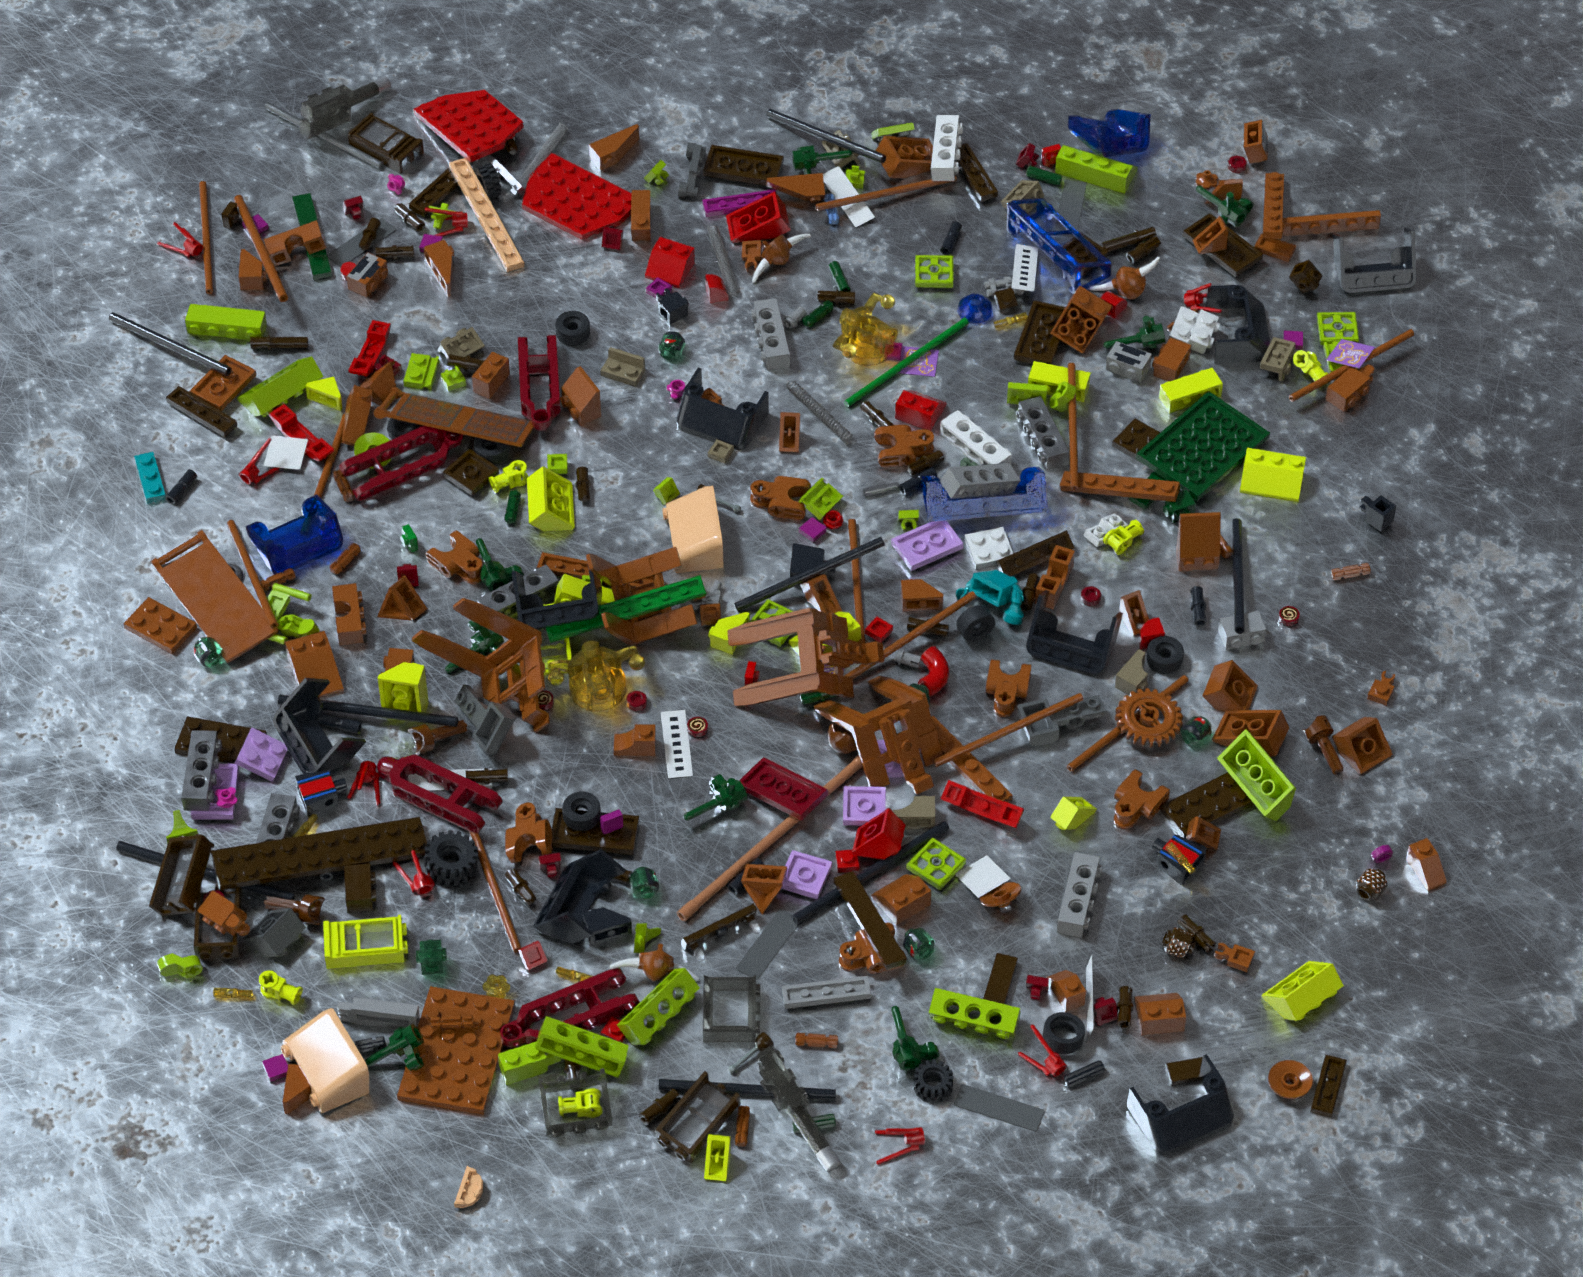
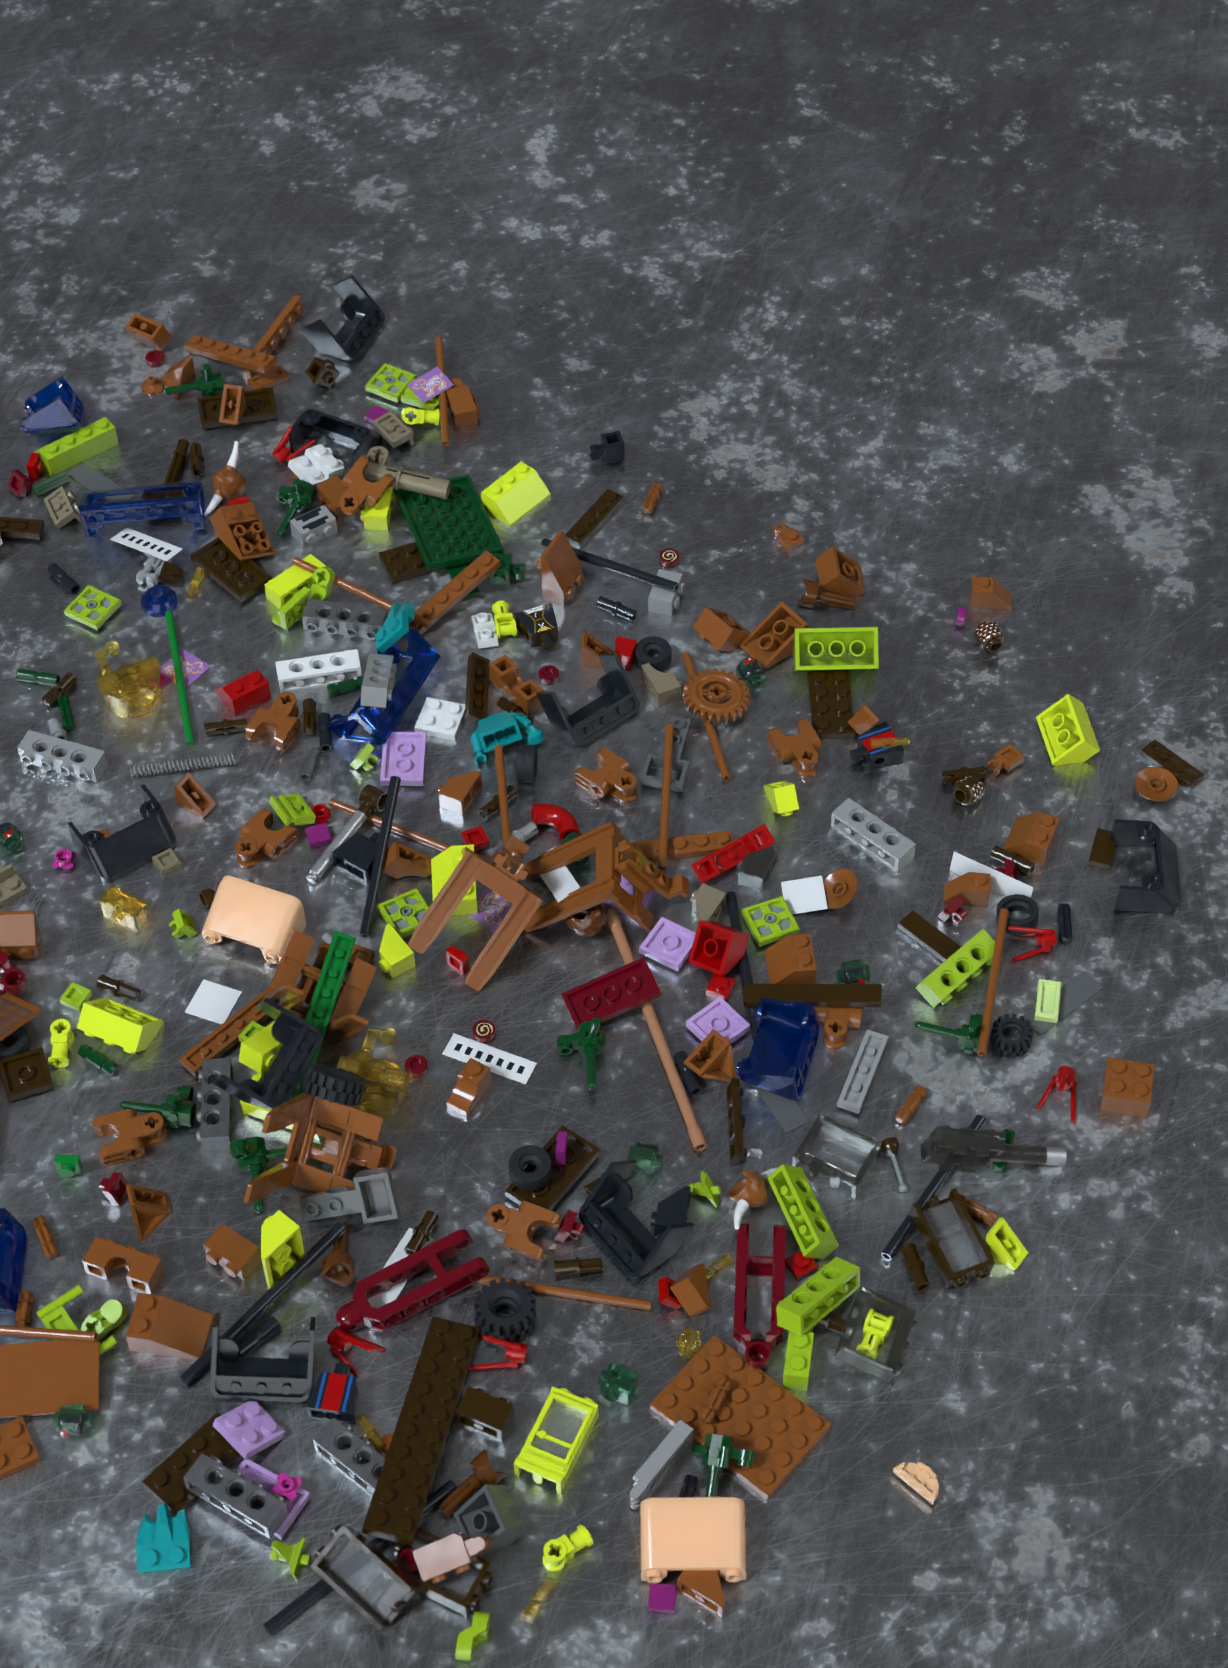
camera: 60 degrees left, 0 degrees up
none -> clear yellow brick [98,884,151,933]
none -> teal plate [136,1503,191,1573]
none -> white sticker [185,979,242,1024]
none -> black tyre [302,1064,366,1106]
none -> flat silver piece [305,784,387,884]
none -> dark orange piece [339,455,394,516]
none -> dark tan piece [363,446,451,499]
none -> teal plate [375,601,415,653]
none -> torso [515,603,558,650]
none -> white sticker [540,848,580,903]
none -> dark brown plate [565,489,624,549]
none -> dark orange slope [670,1263,711,1317]
none -> clear smoke slope [735,846,779,892]
none -> clear blue windscreen [736,998,819,1101]
none -> dark orange piece [977,908,1009,1057]
none -> yellowish green tile [1034,979,1061,1023]
none -> dark orange brick [1100,1057,1154,1118]

